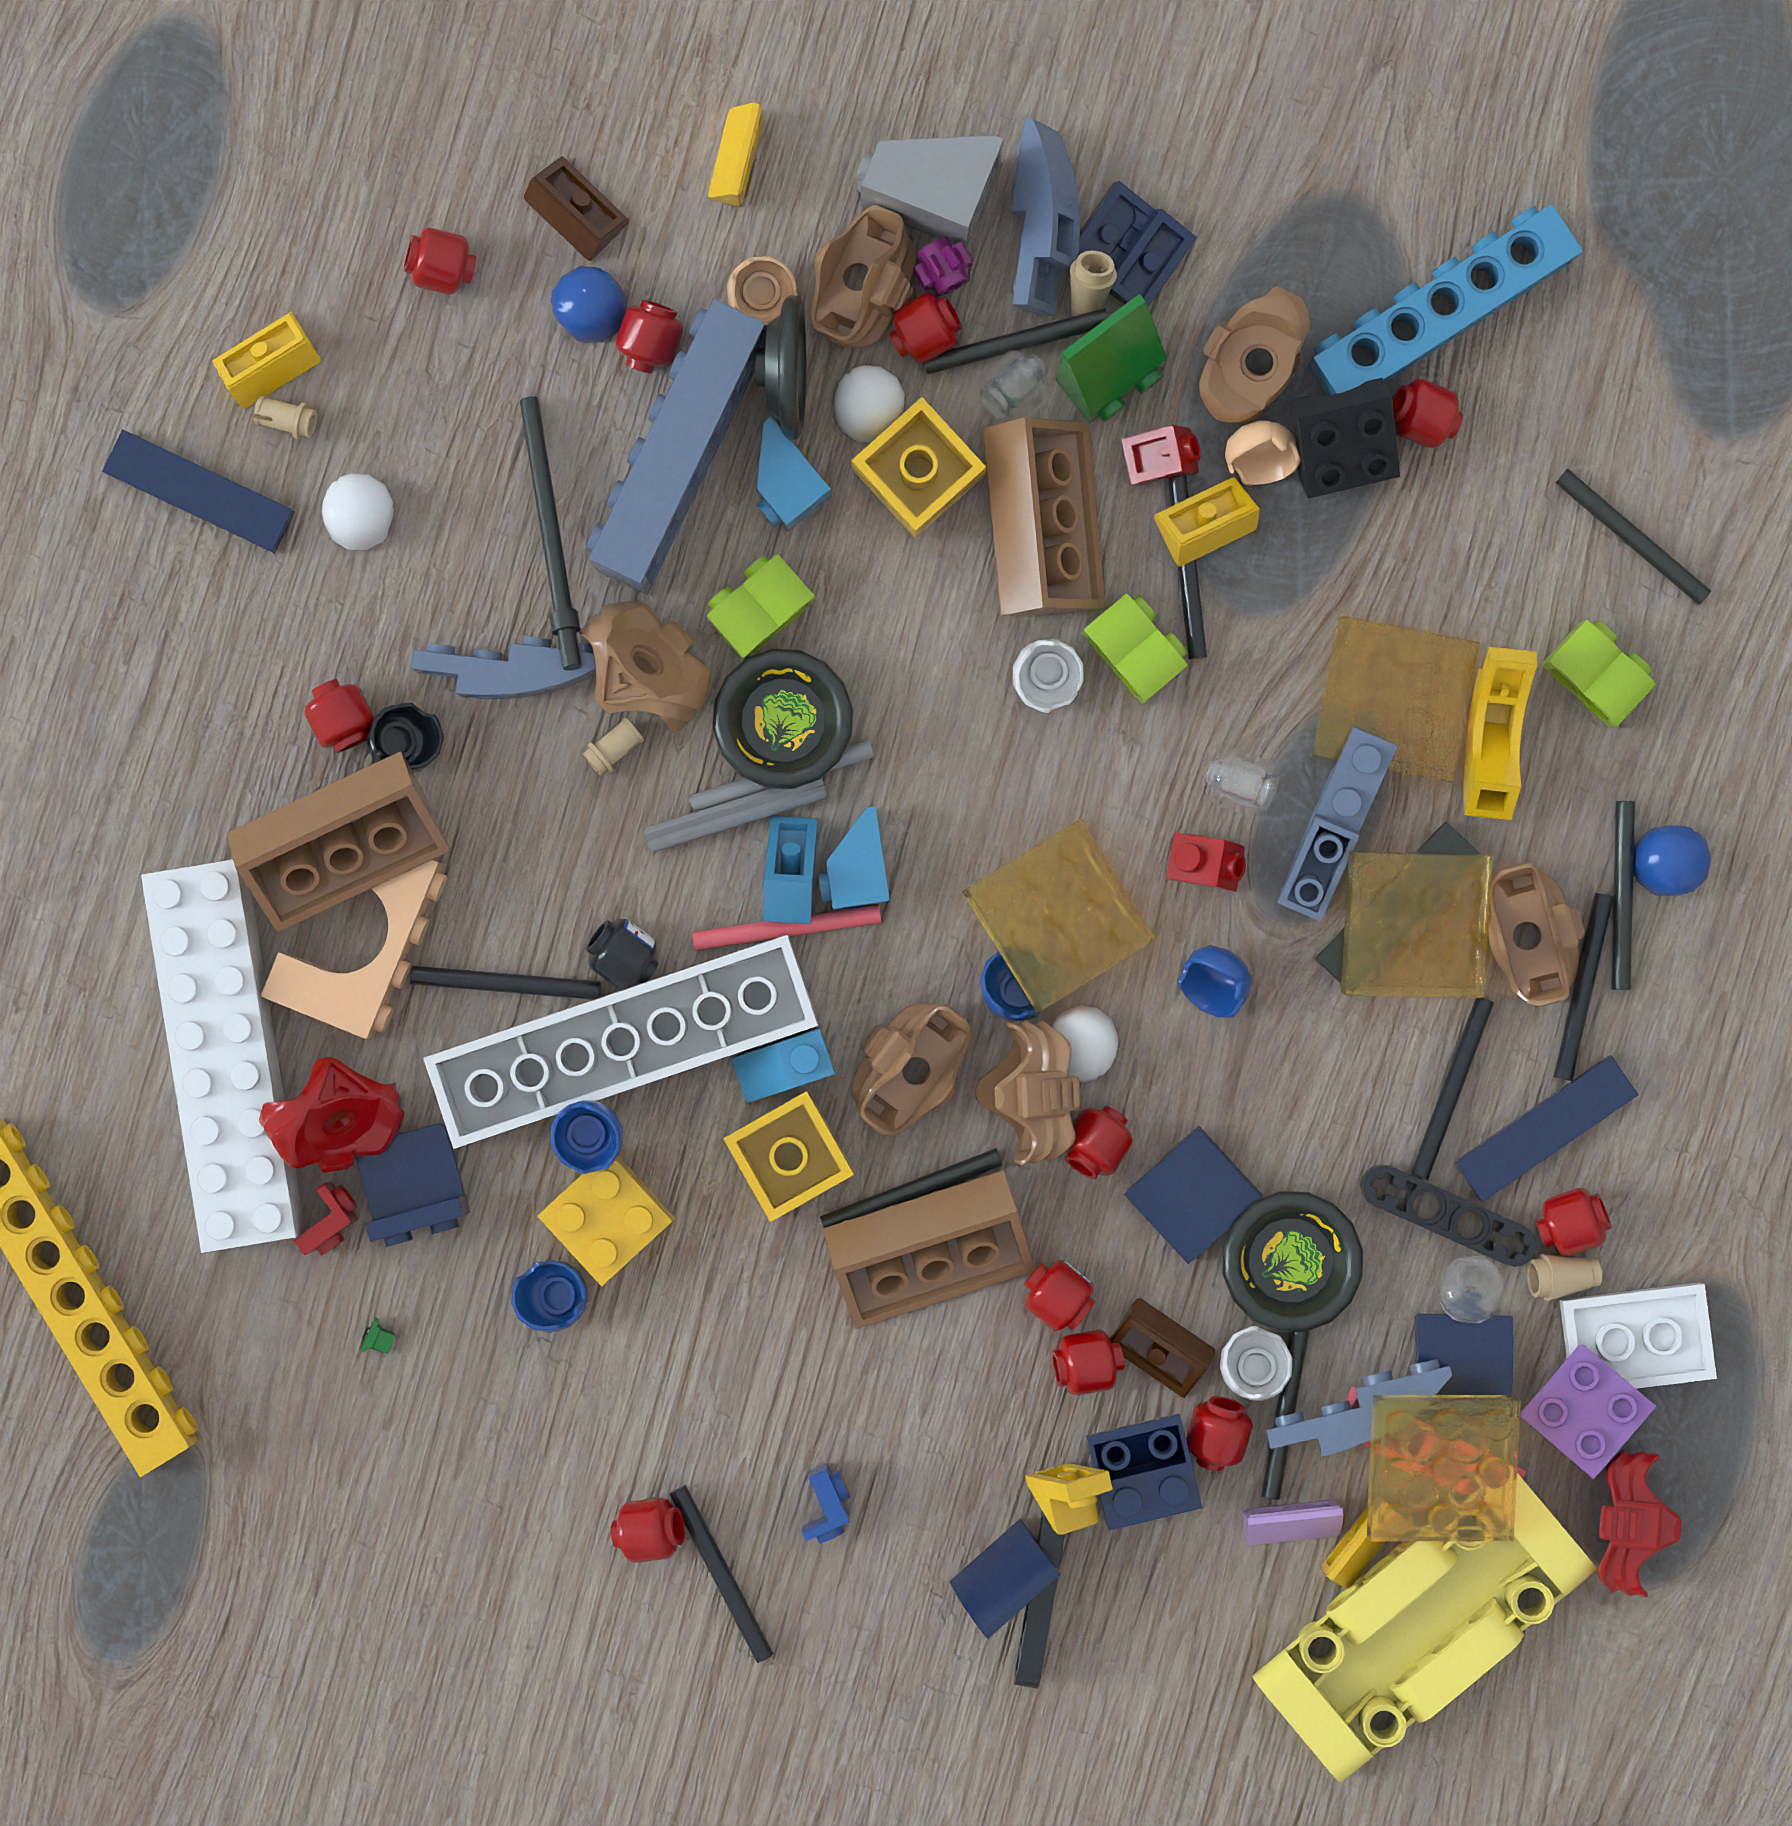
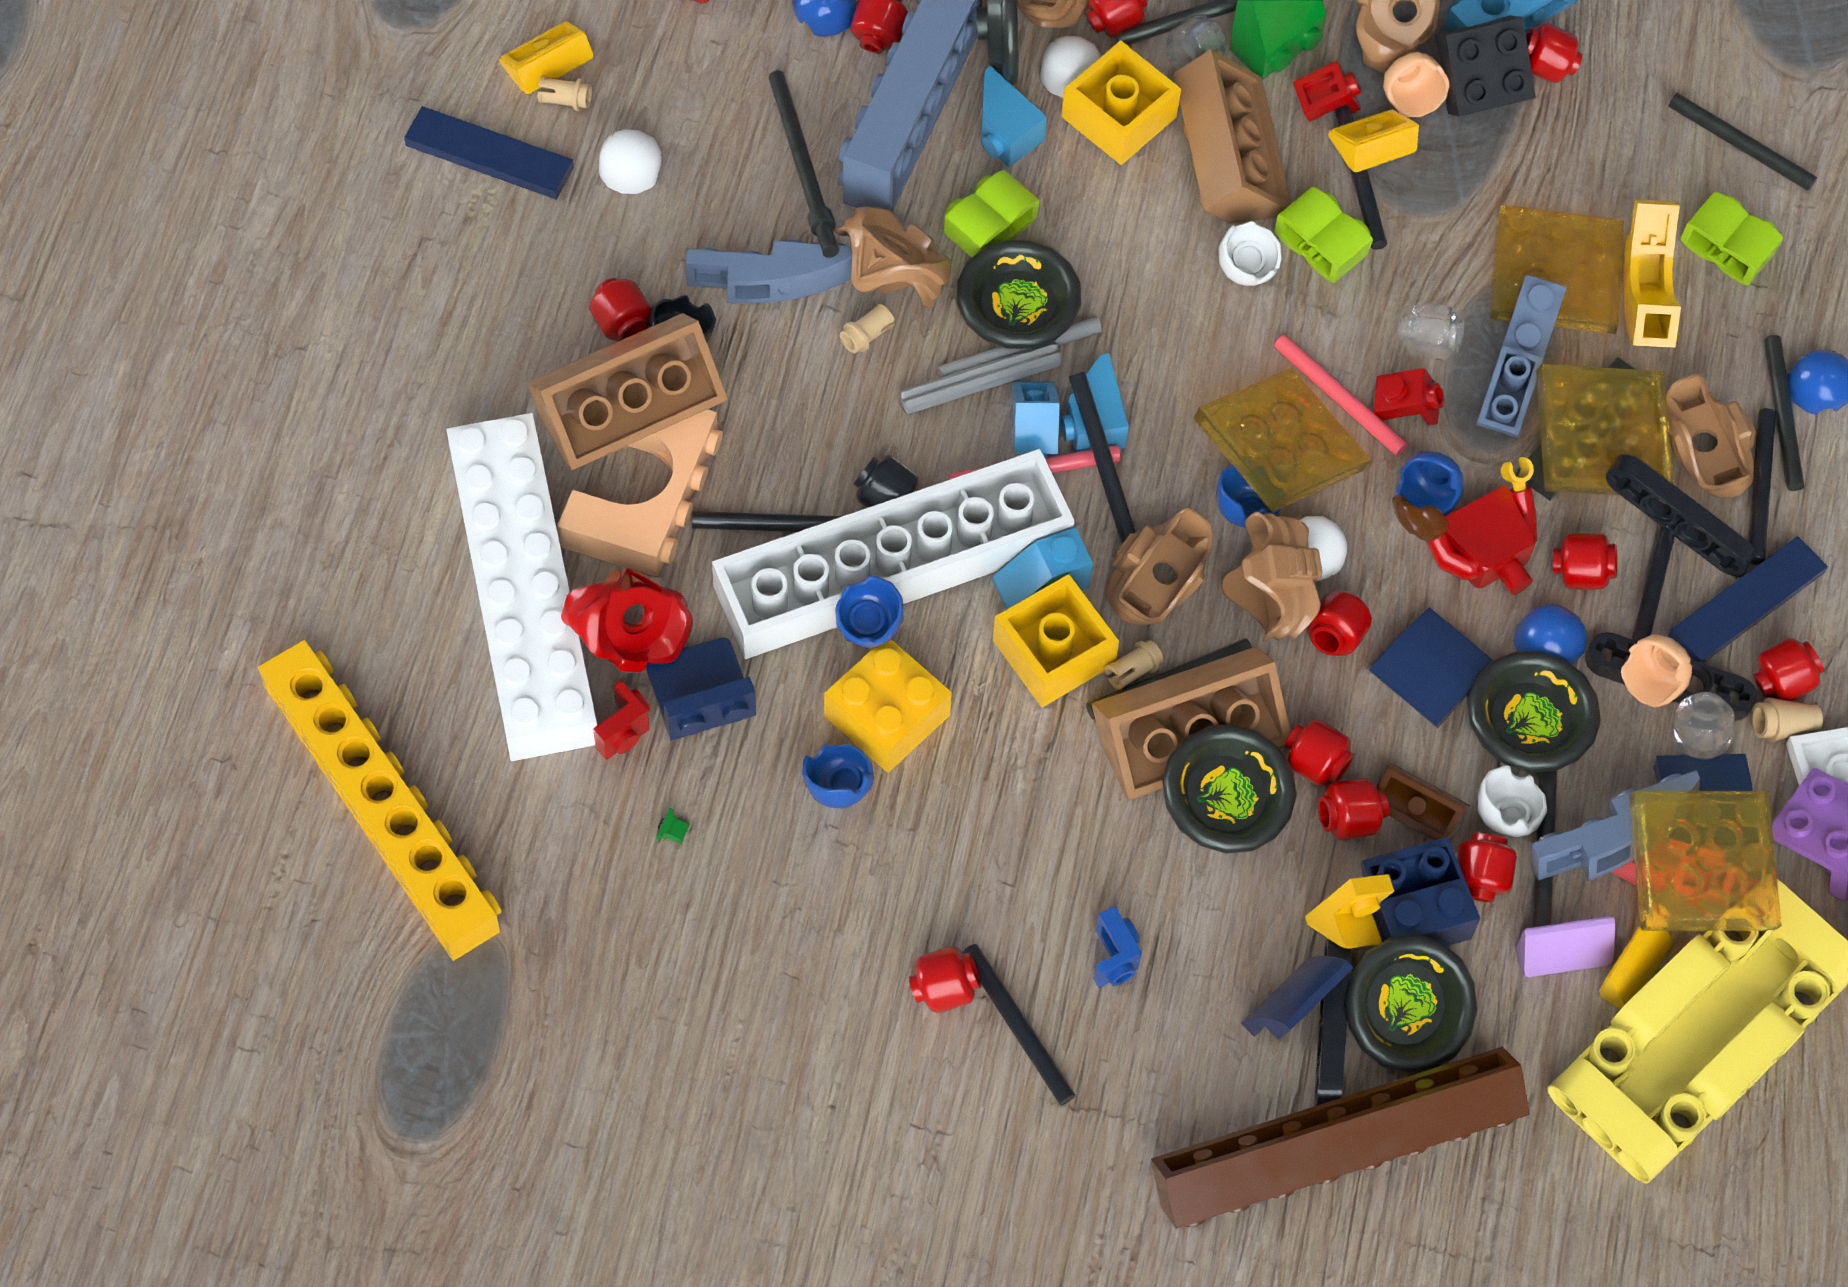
camera: 10 degrees left, 25 degrees down
none -> black bar [1069,372,1136,543]
none -> tan pin [1104,640,1163,690]
none -> reddish brown brick [1151,1046,1530,1229]
none -> pearl dark grey piece [1162,724,1297,854]
none -> coral bar [1274,334,1408,457]
none -> pearl dark grey piece [1345,934,1478,1074]
none -> red torso [1392,457,1537,595]
none -> blue hair [1513,604,1587,665]
none -> red head [1553,533,1618,590]
none -> black beam [1605,454,1755,576]
none -> light nougat hair [1621,634,1692,708]

